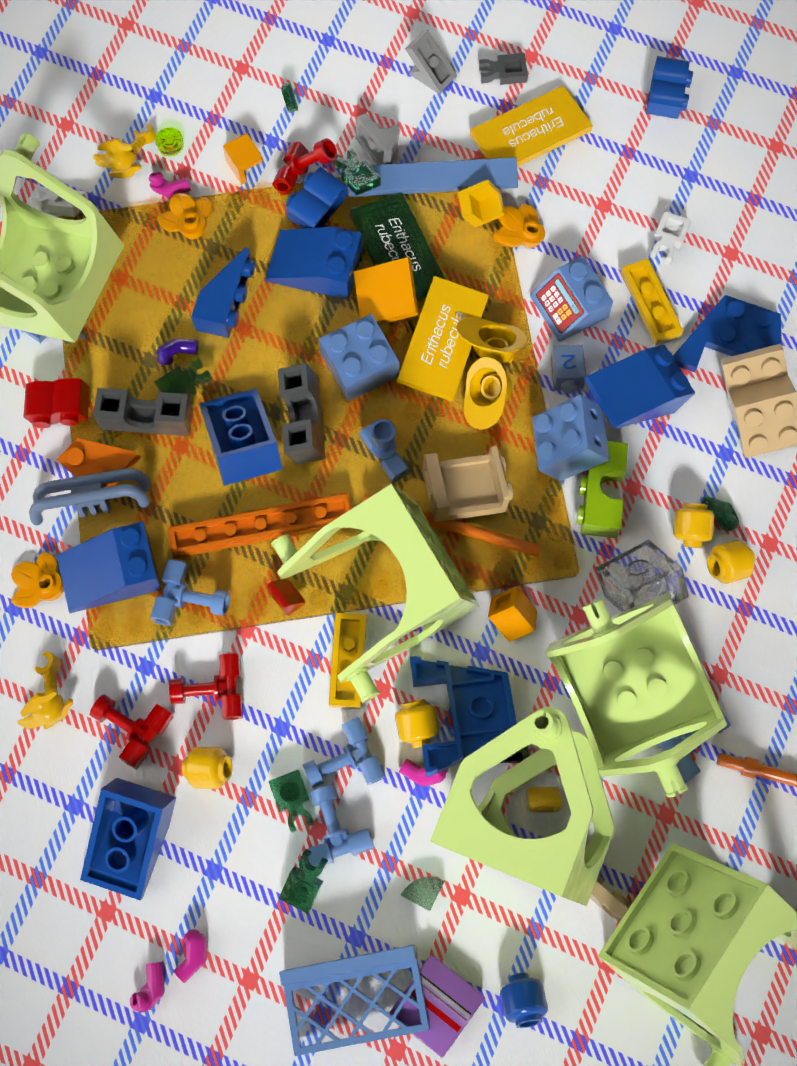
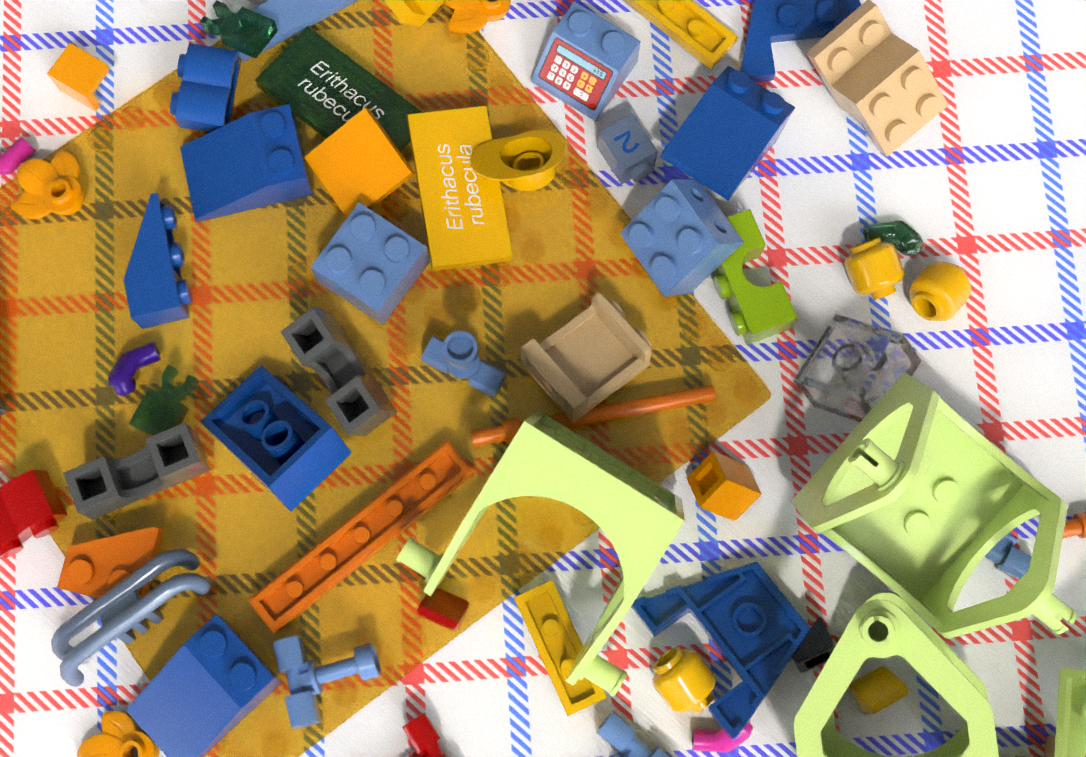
camera: 30 degrees left, 5 degrees up
red bar [272,138,337,195] -> none
yellow piece [464,357,512,430] -> none

